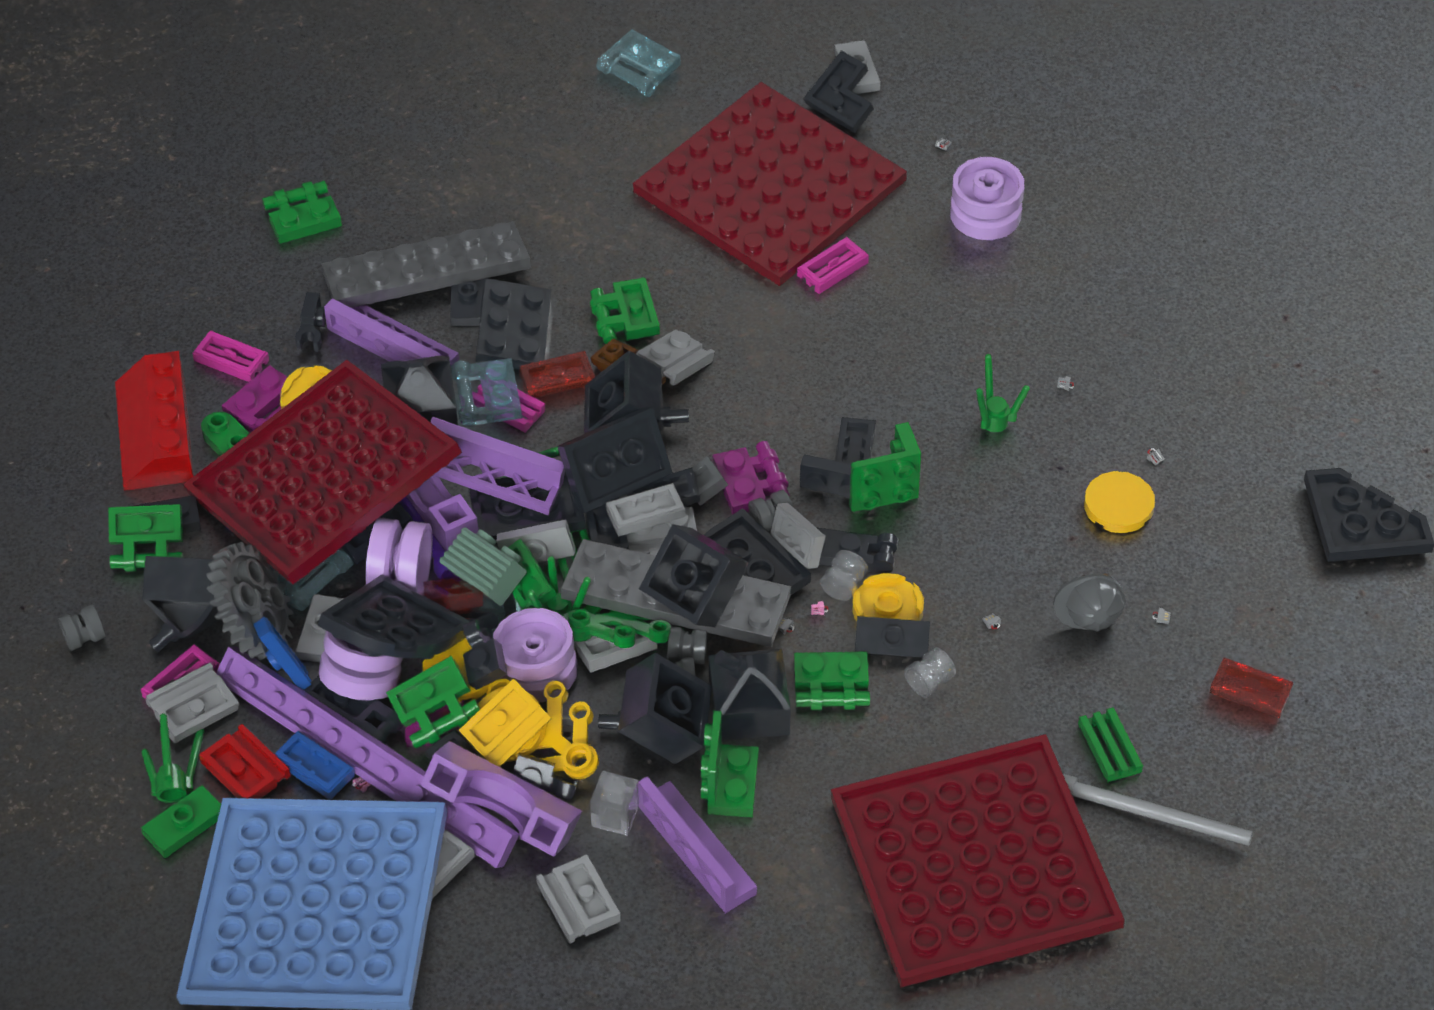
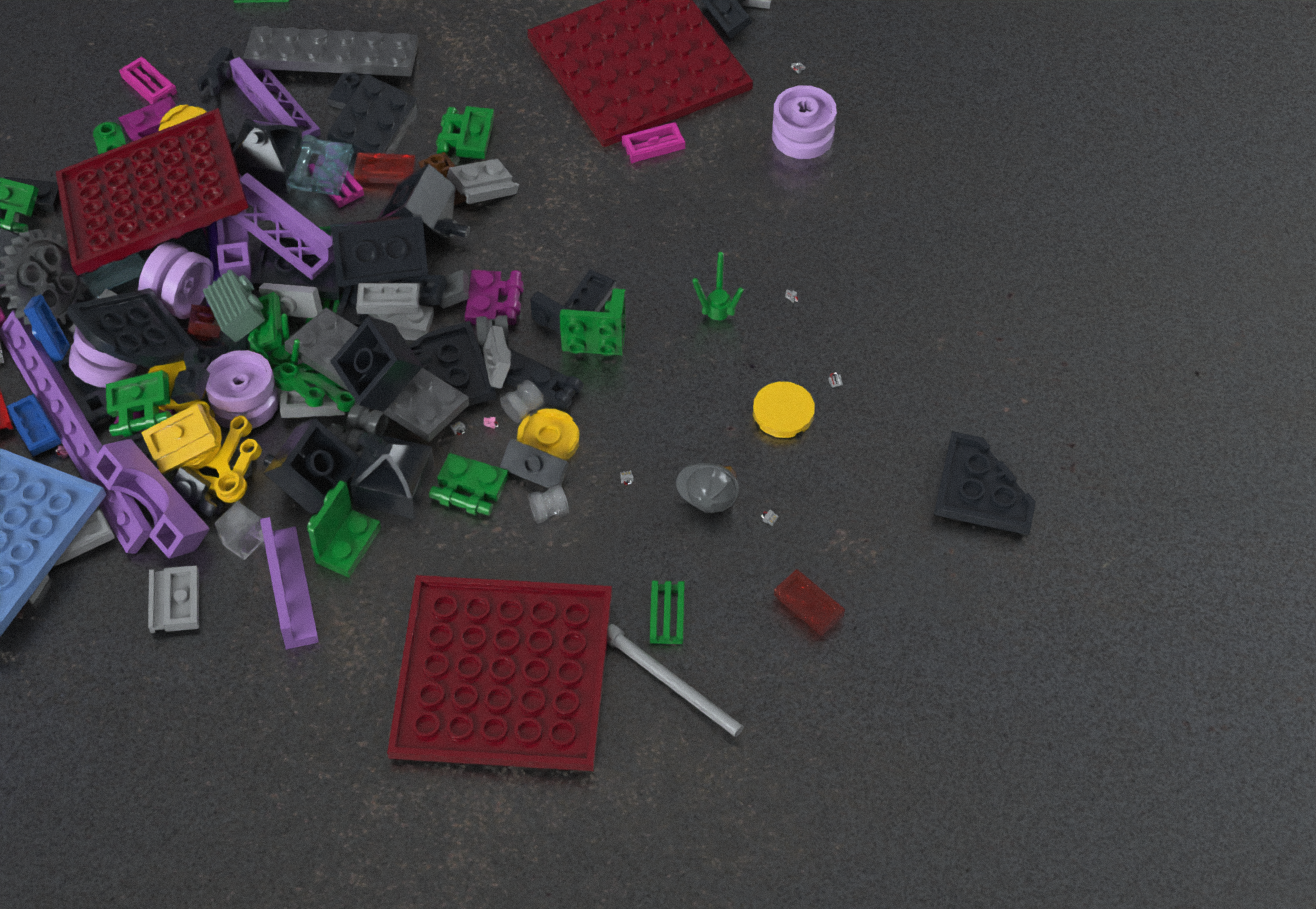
camera: 20 degrees right, 5 degrees up
red slope [115,351,194,491] -> none

